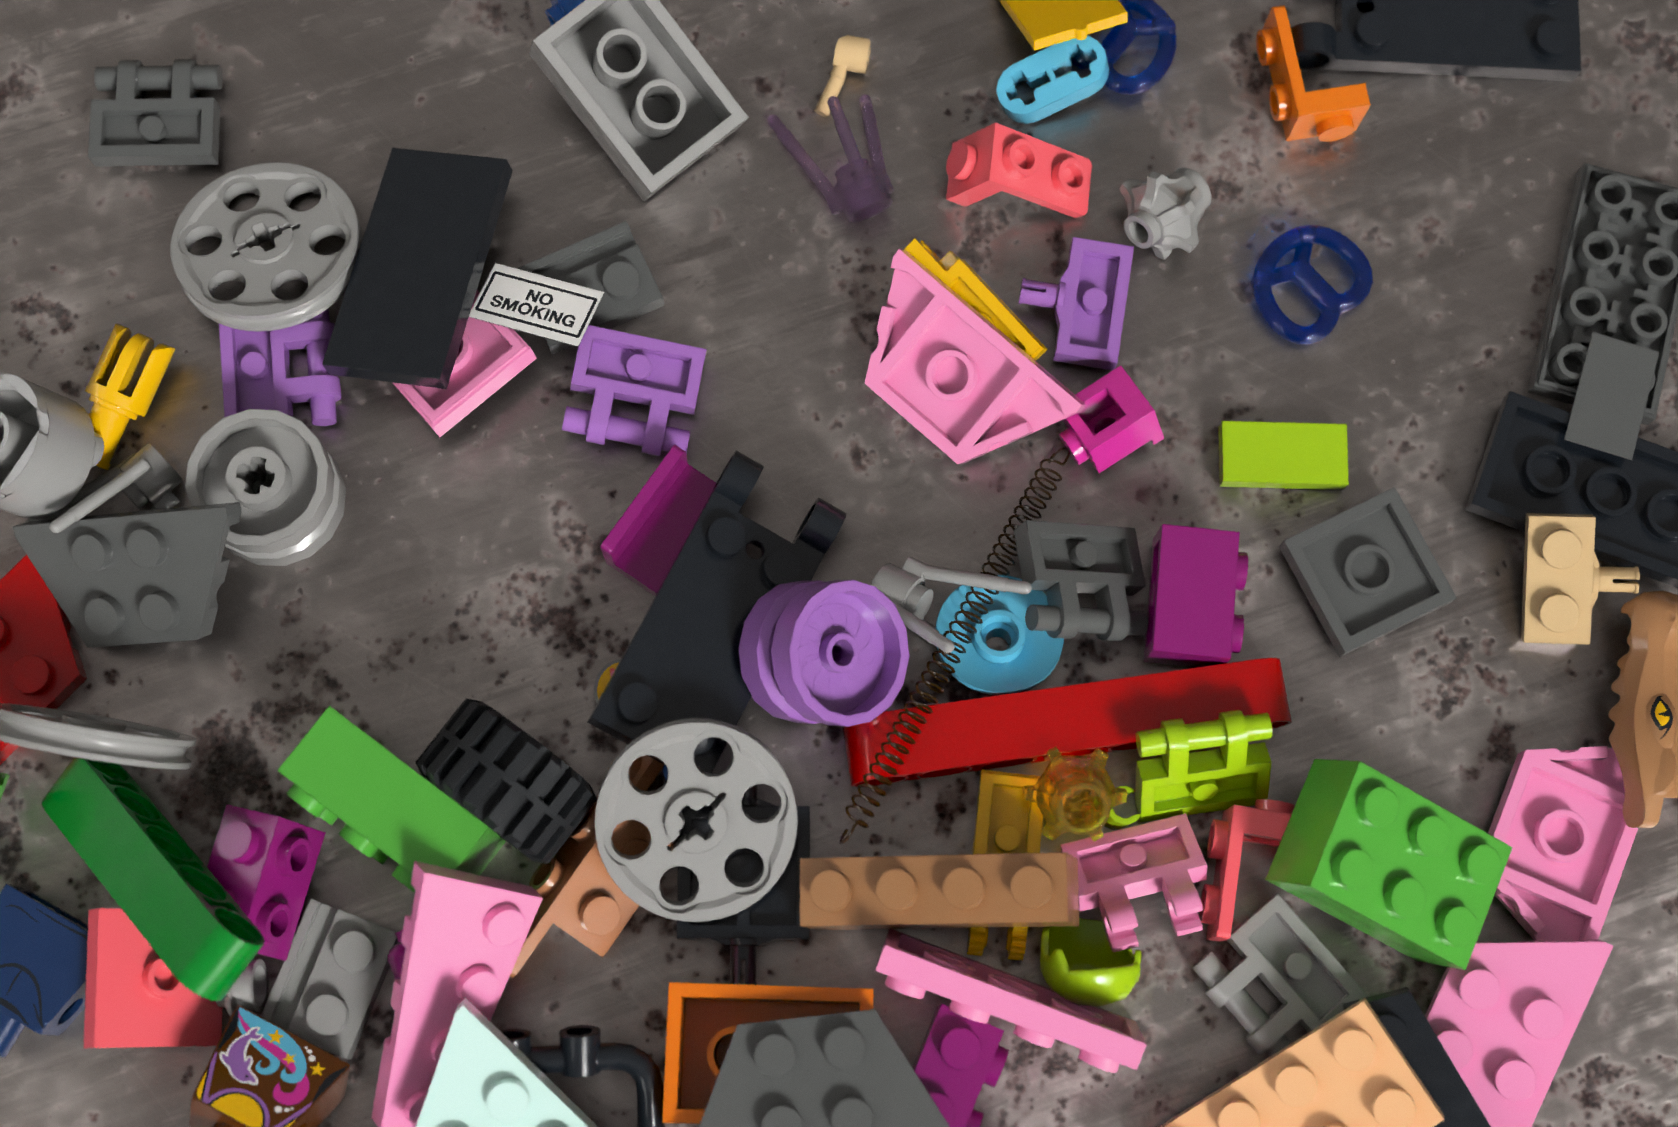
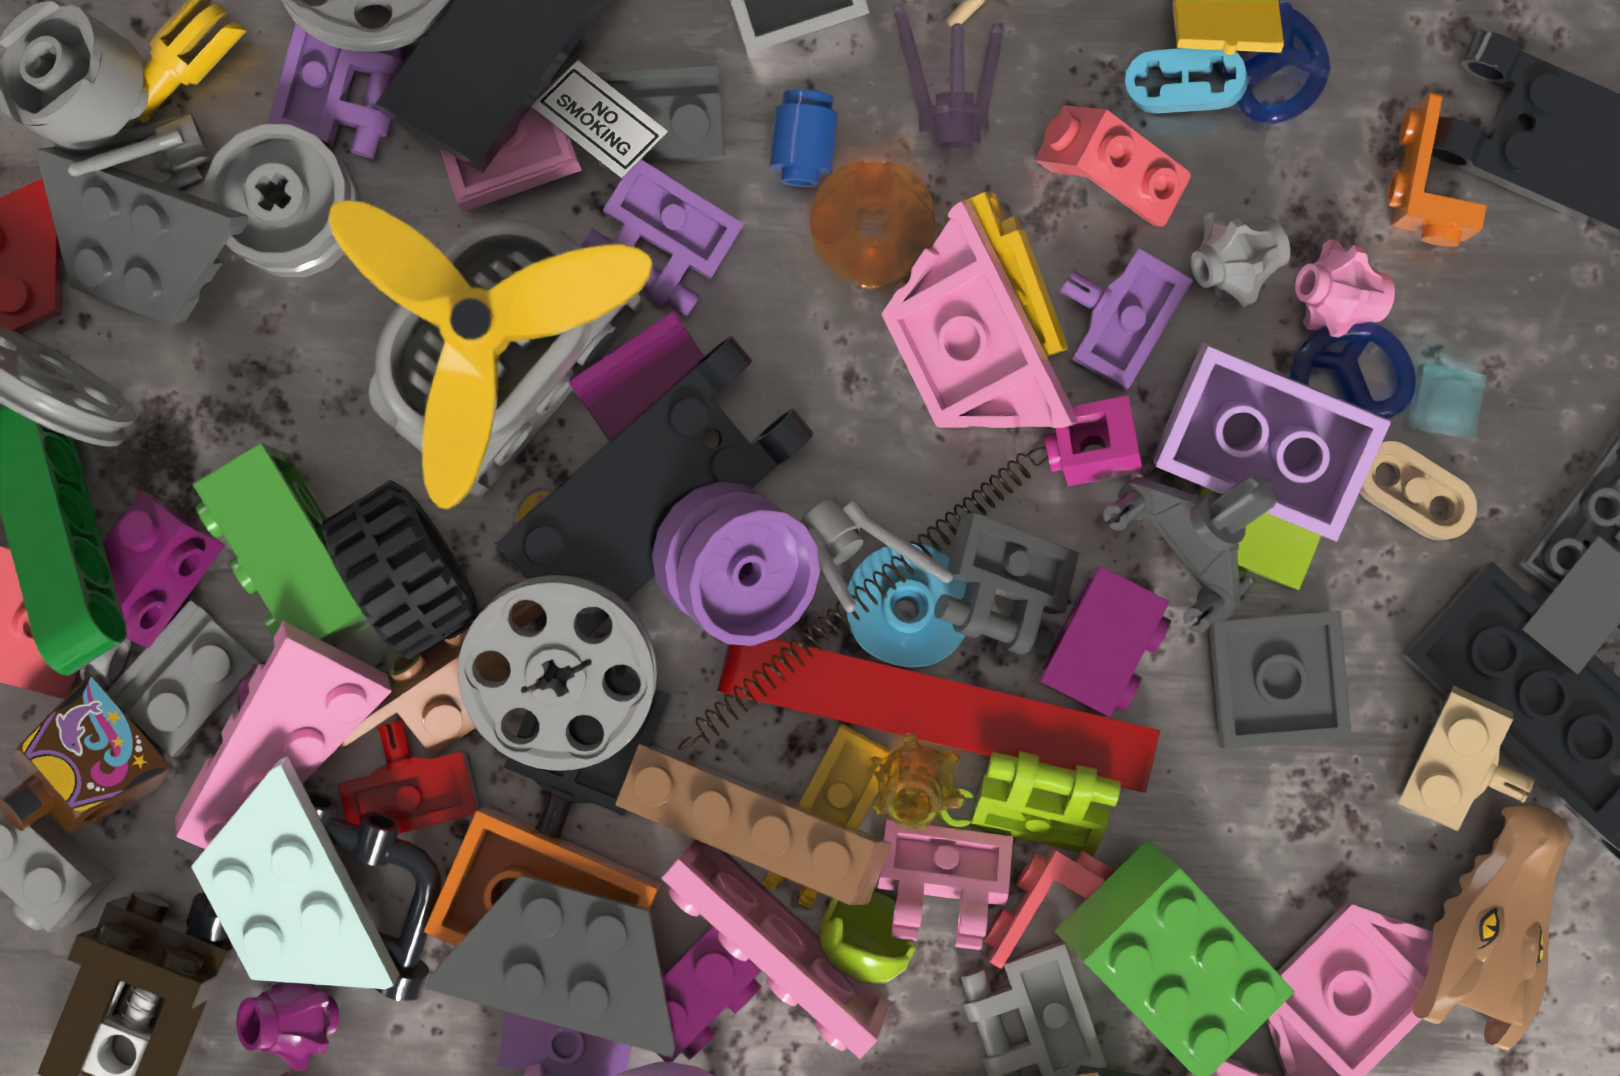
camera: 25 degrees right, 10 degrees up
none -> brick [329,200,653,509]
none -> red plate [337,720,480,834]
none -> blue brick [769,89,838,187]
none -> clear orange plate [810,160,936,290]
none -> dark grey axle [1103,467,1277,633]
none -> lavender brick [1152,341,1391,542]
none -> bright pink rock [1295,240,1395,338]
none -> tan plate [1359,441,1477,540]
none -> clear light blue plate [1407,363,1487,439]

